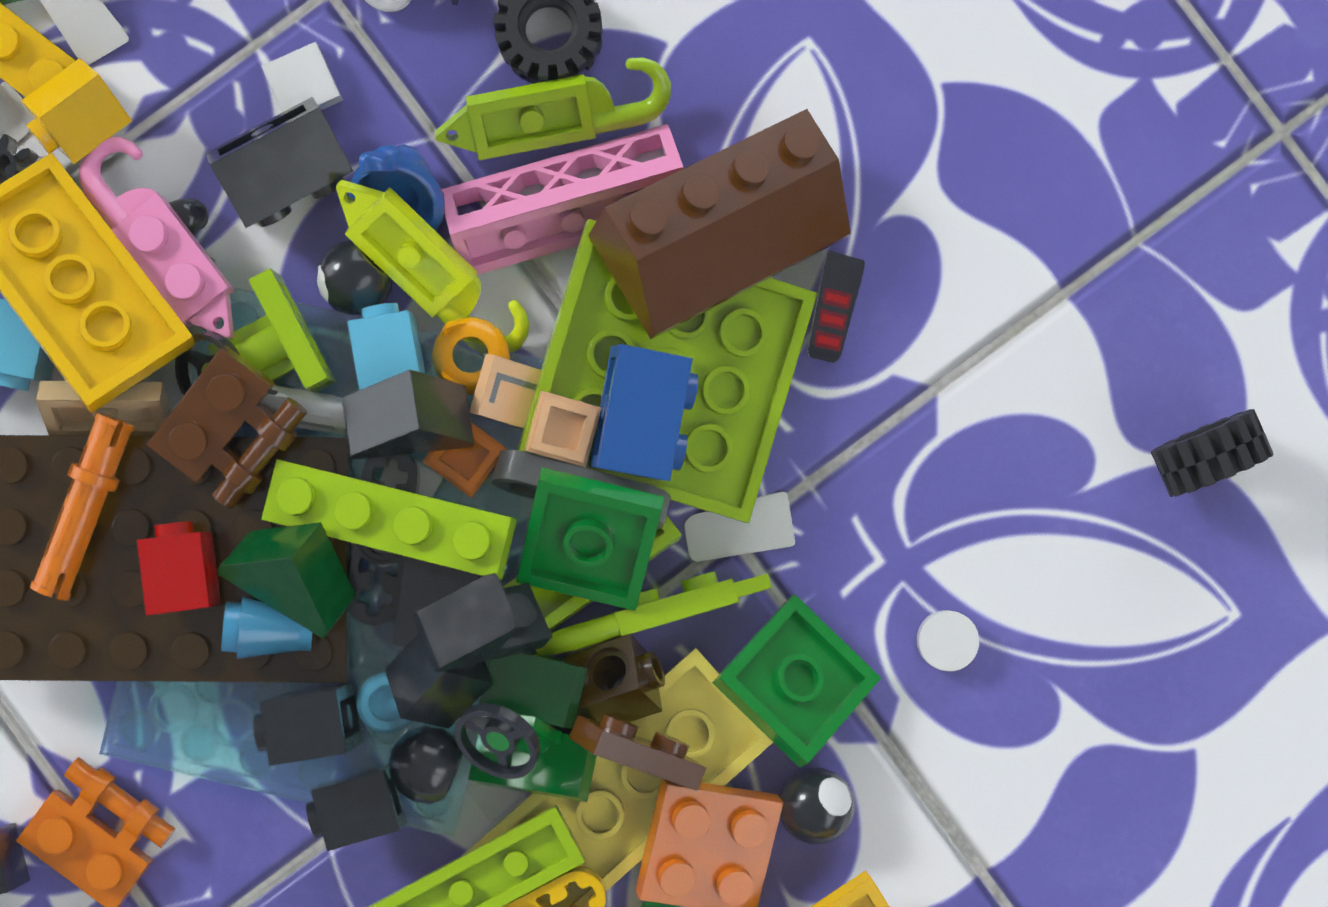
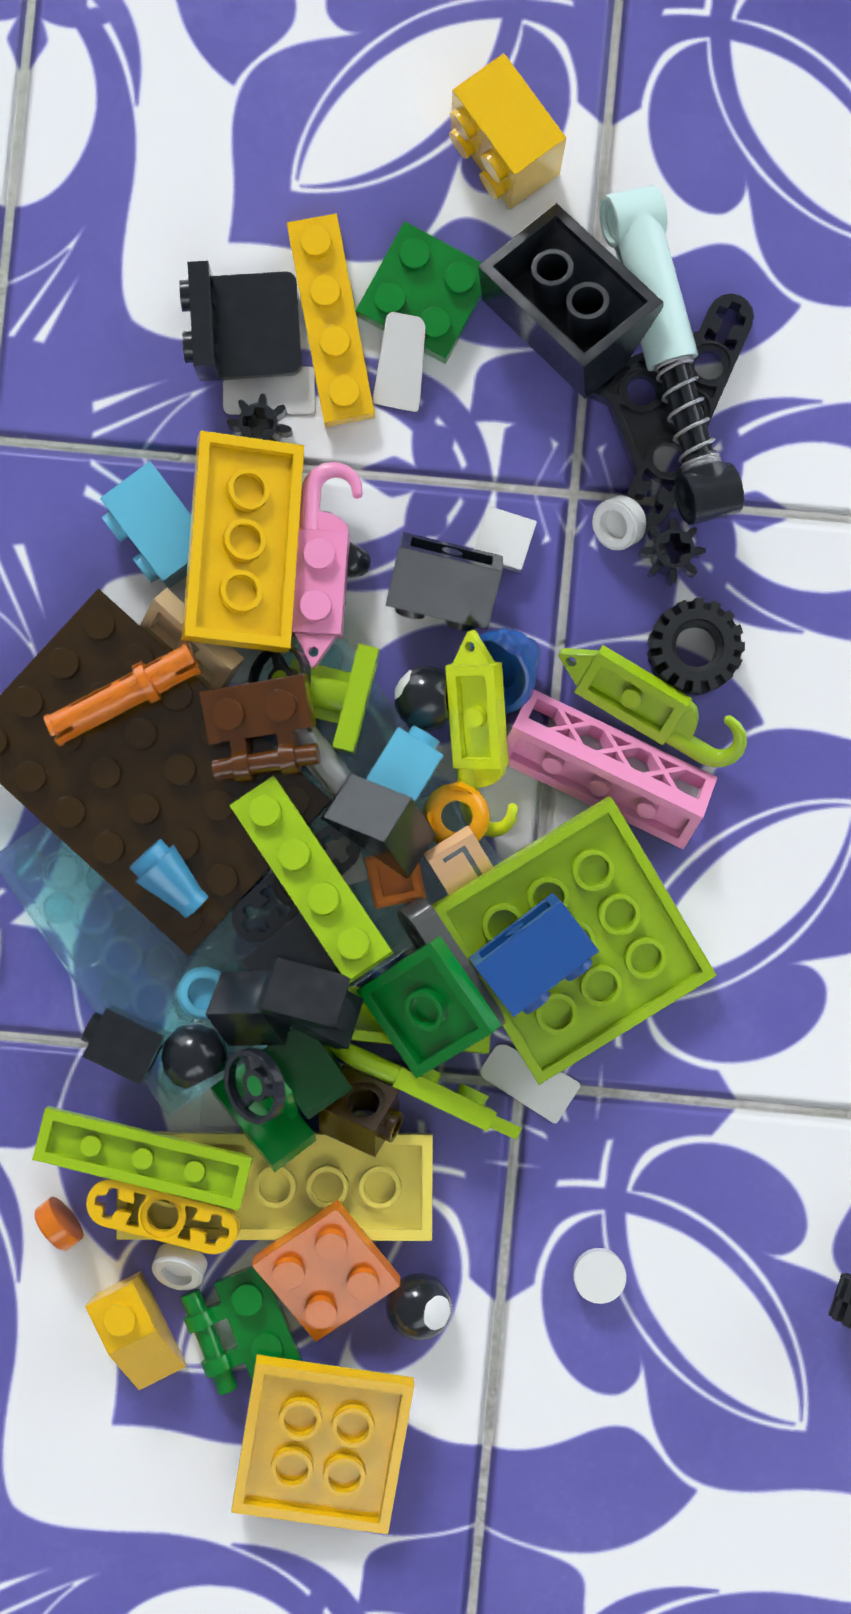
camera: 40 degrees right, 0 degrees up
yellow brick [21,58,132,164] -> none
red brick [137,521,221,616] -> none
dark green slope [216,522,356,639] -> none
black brick [253,682,363,766] -> none
light nougat tile [524,391,602,467] -> none
reddish brown plate [569,713,707,791] -> none
reddish brown slope [588,109,851,339] -> none
green plate [712,594,881,768] -> none
black sticker [808,251,865,363] -> none

